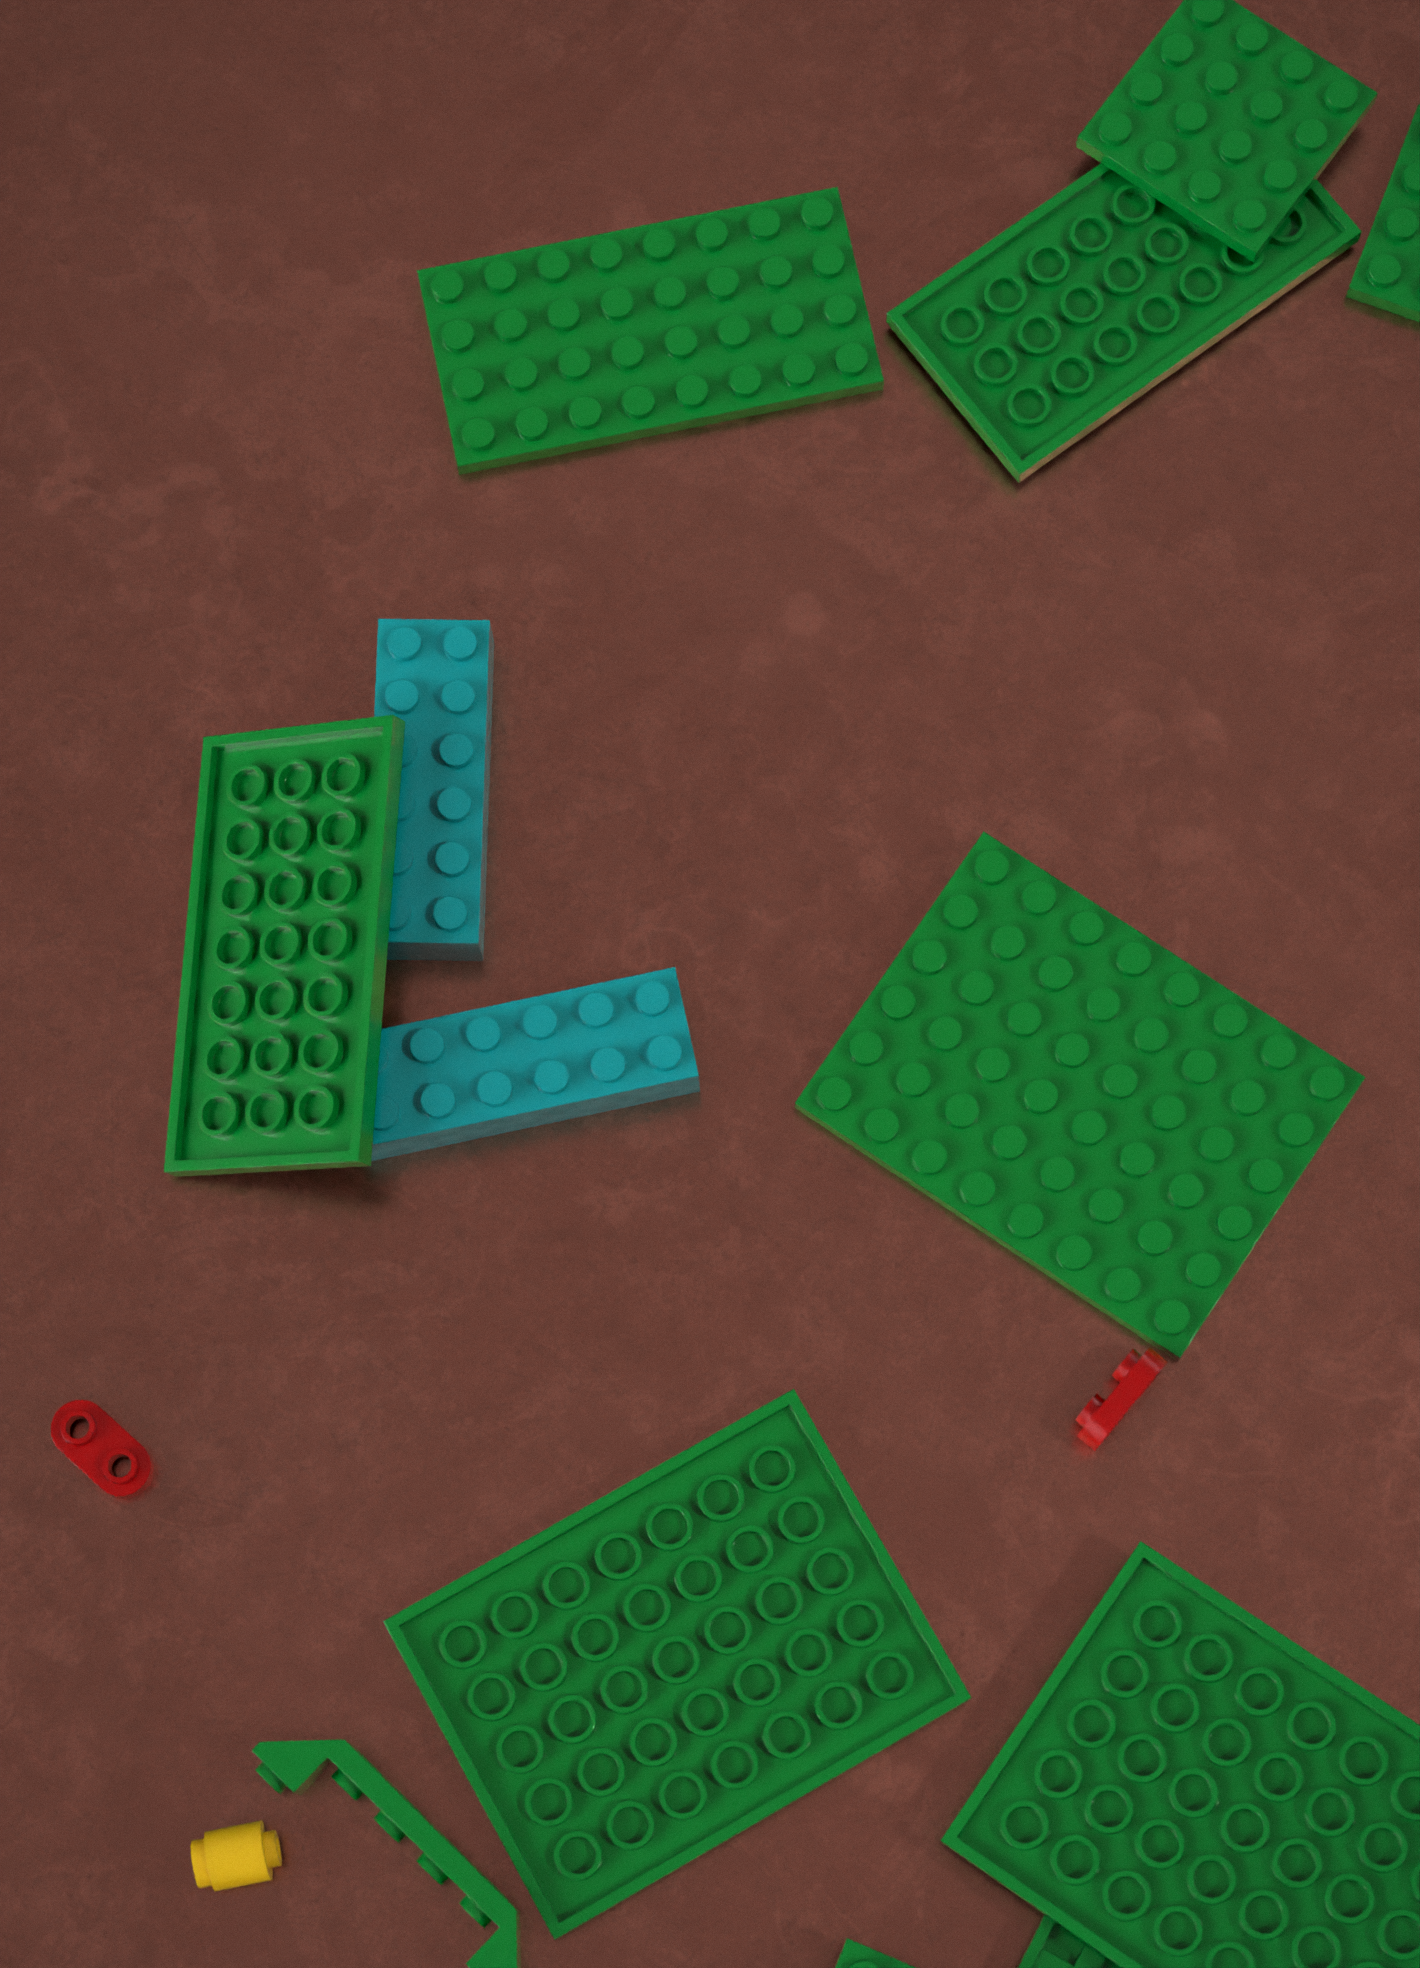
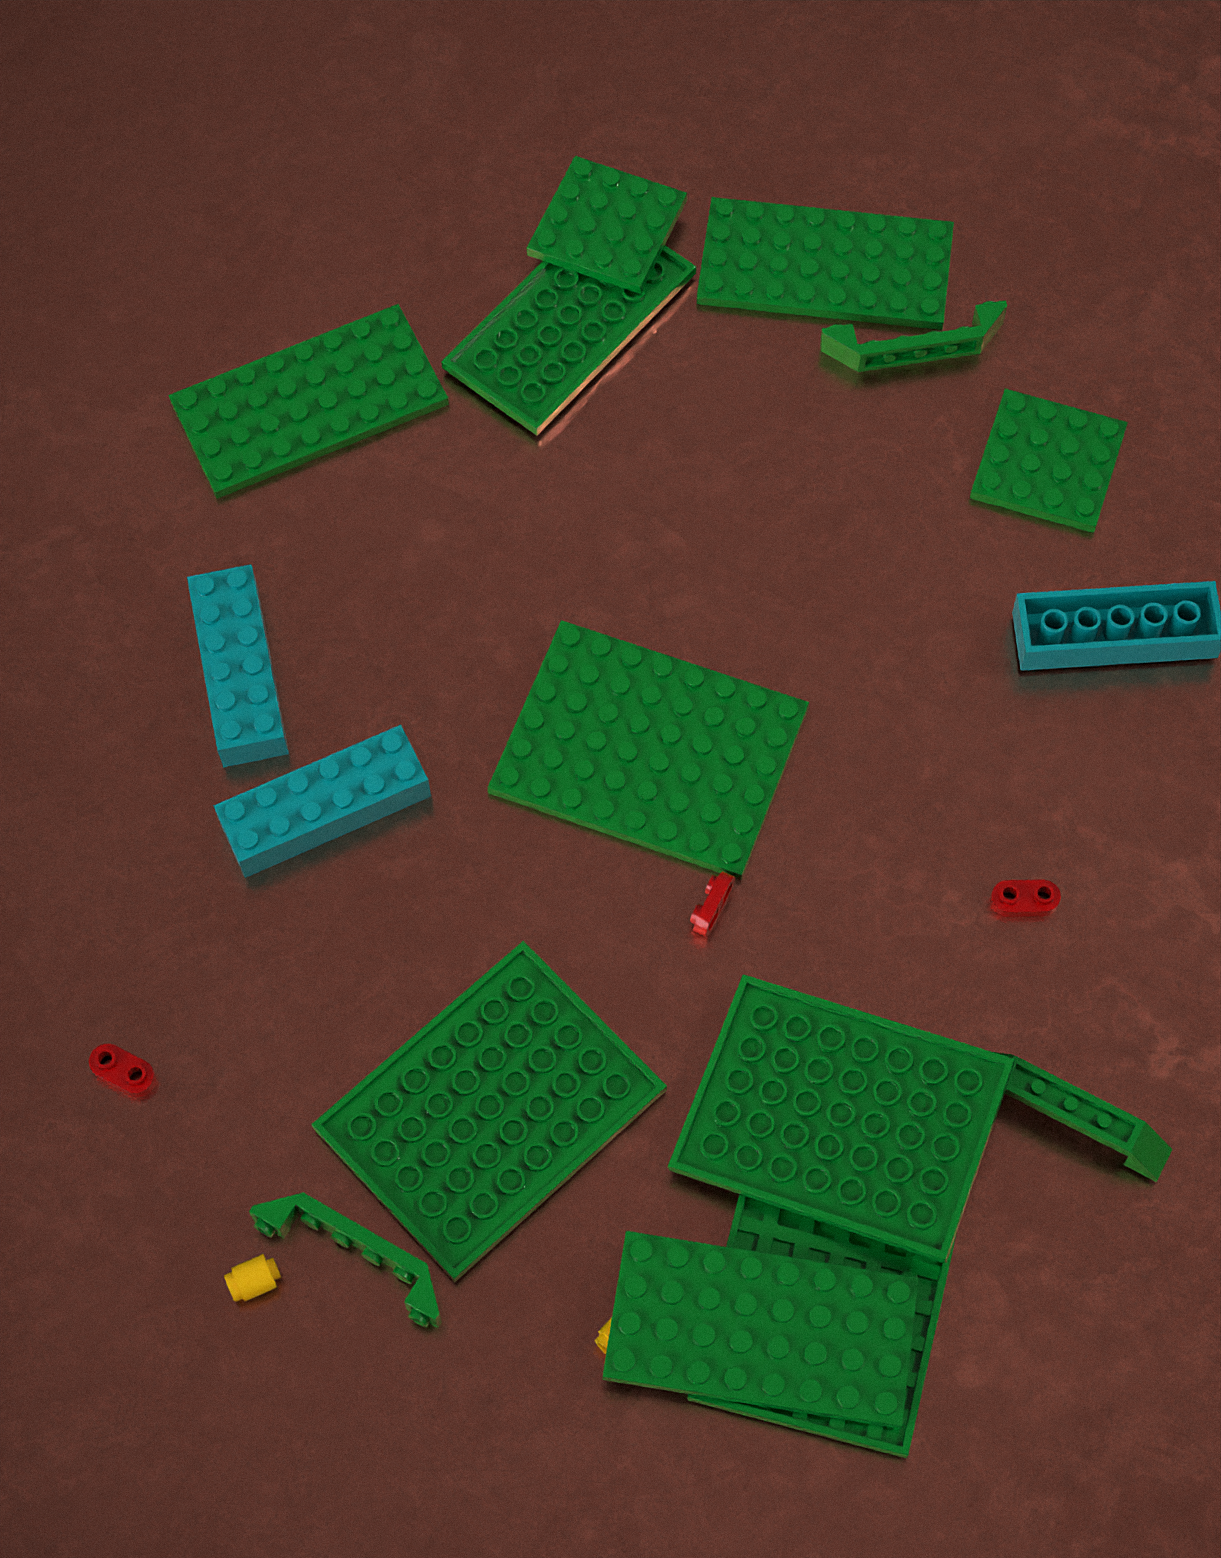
camera: 15 degrees left, 10 degrees down
green plate [164,715,405,1177] -> none

